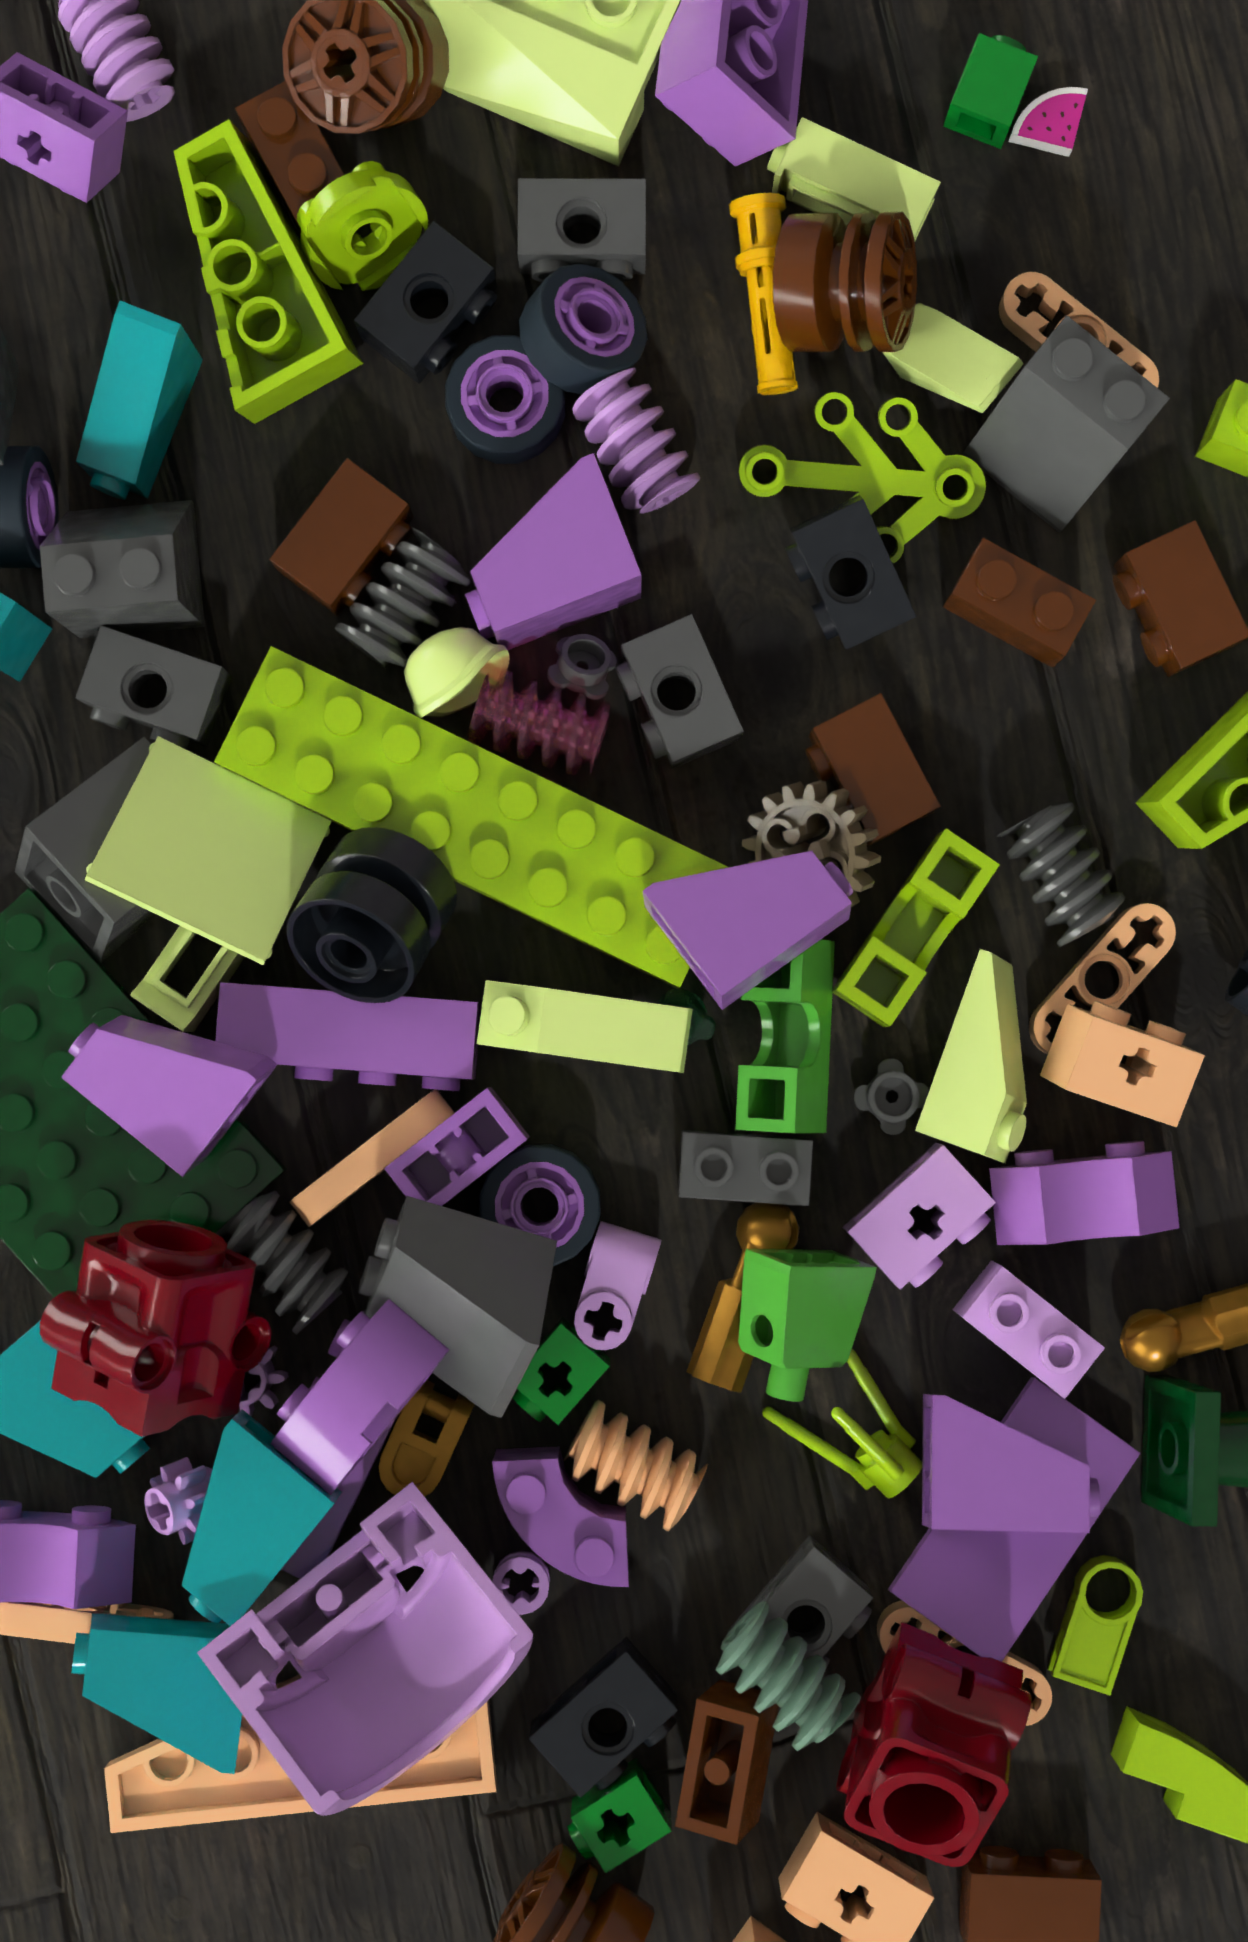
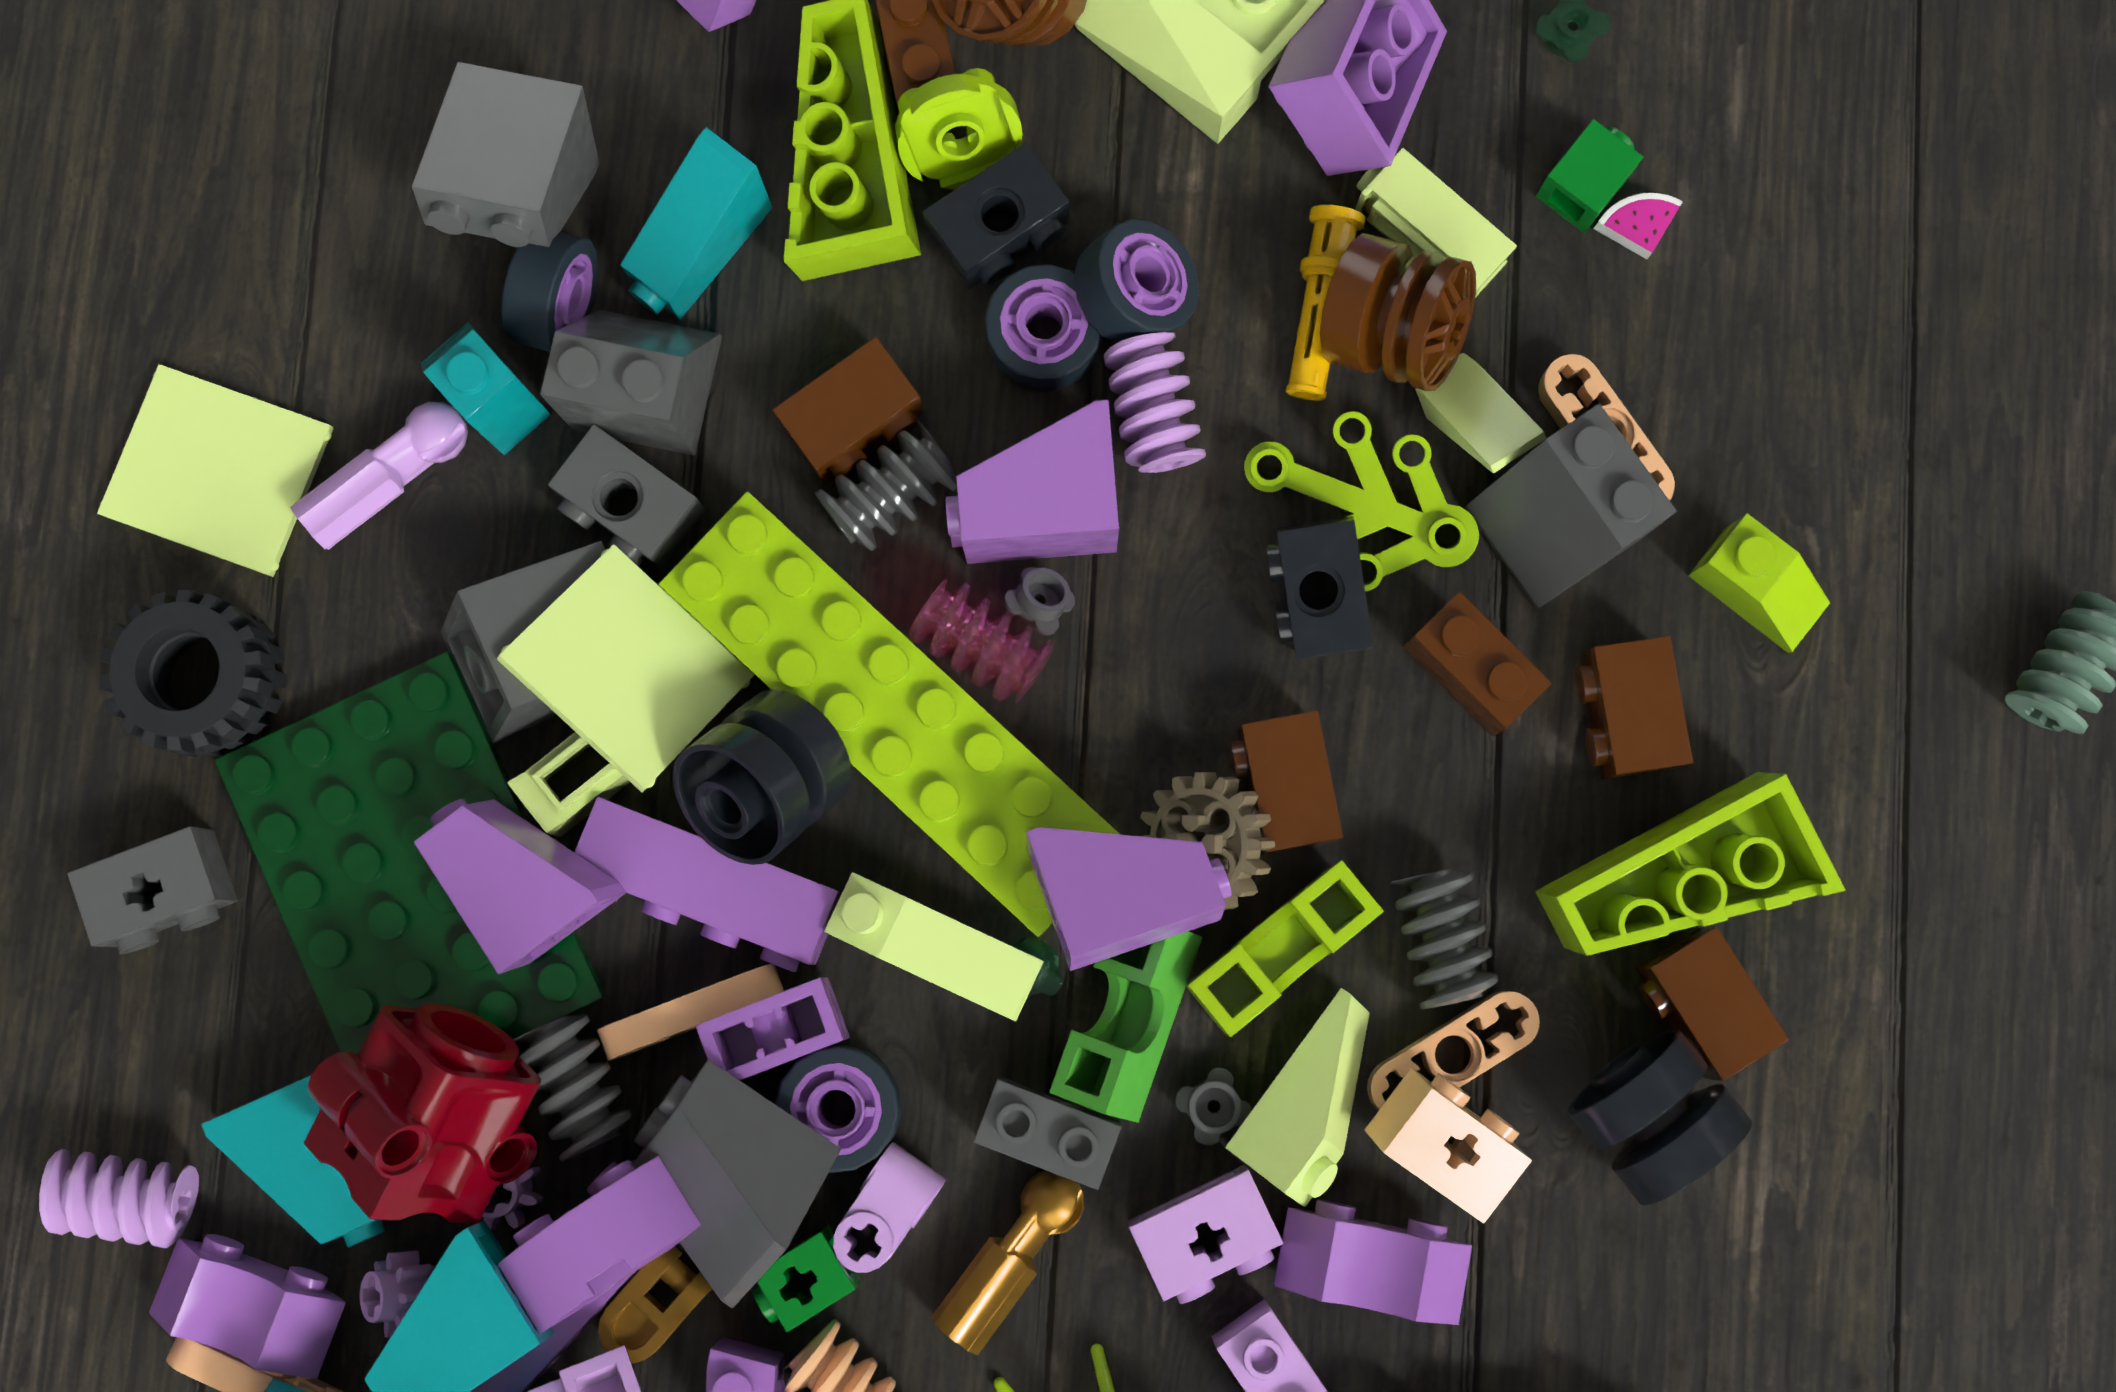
camera: 15 degrees right, 5 degrees down
yellowish green helmet [404,627,510,718] -> none
dark grey brick [518,178,646,282] -> none
dark grey brick [615,614,744,769] -> none
bright green torso [738,1249,877,1402] -> none

